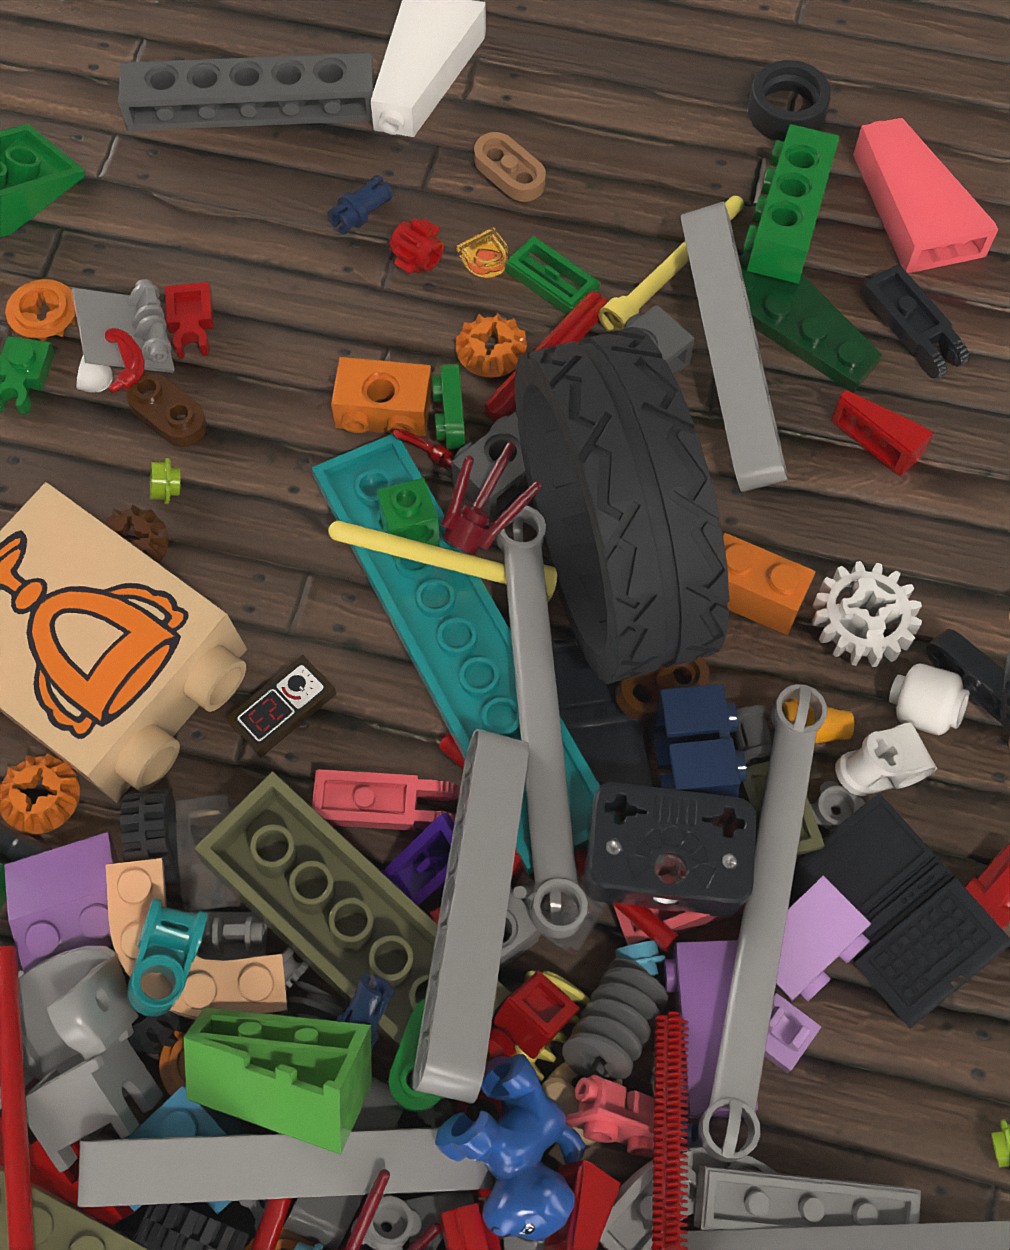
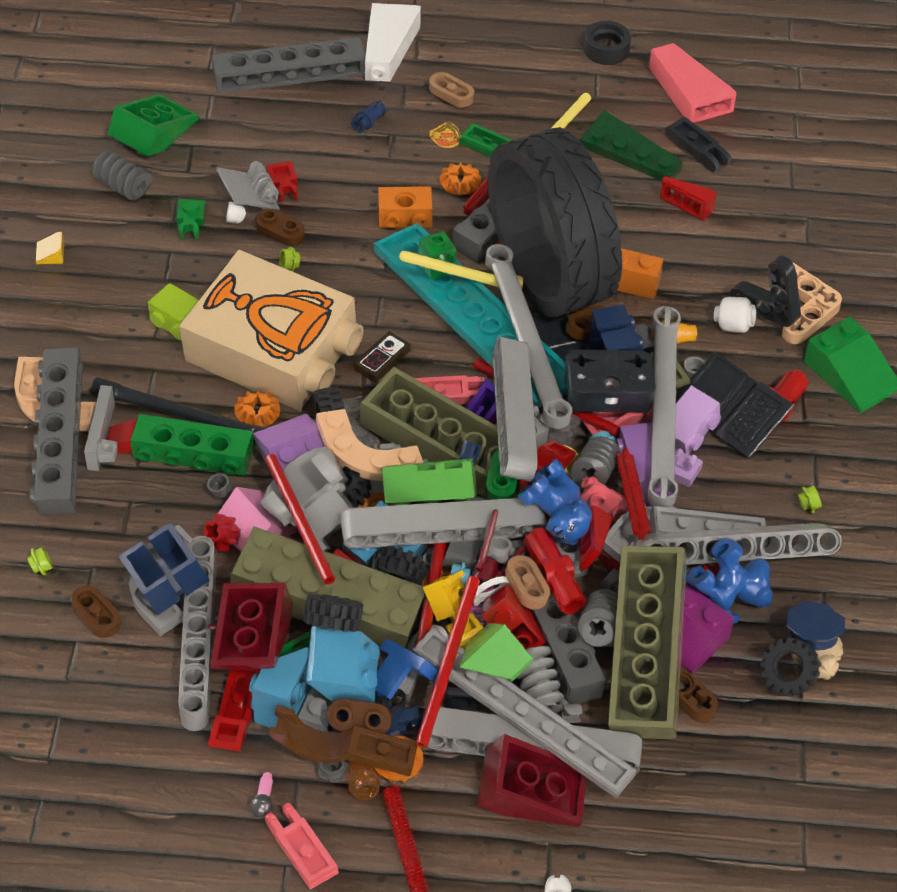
camera: 10 degrees left, 15 degrees down
orange gear [5,279,76,342] -> none
red piece [105,328,145,393] -> none
teal piece [127,898,208,1017] -> none
red gear [390,218,444,275] -> none
red piece [393,428,454,468] -> none
green plate [432,363,465,450] -> none
dark red plant [441,442,542,555] -> none
light grey beam [681,201,788,492] -> none
green brick [743,124,840,284] -> none
white gear [812,561,922,667] -> none
white piece [835,723,937,796] -> none

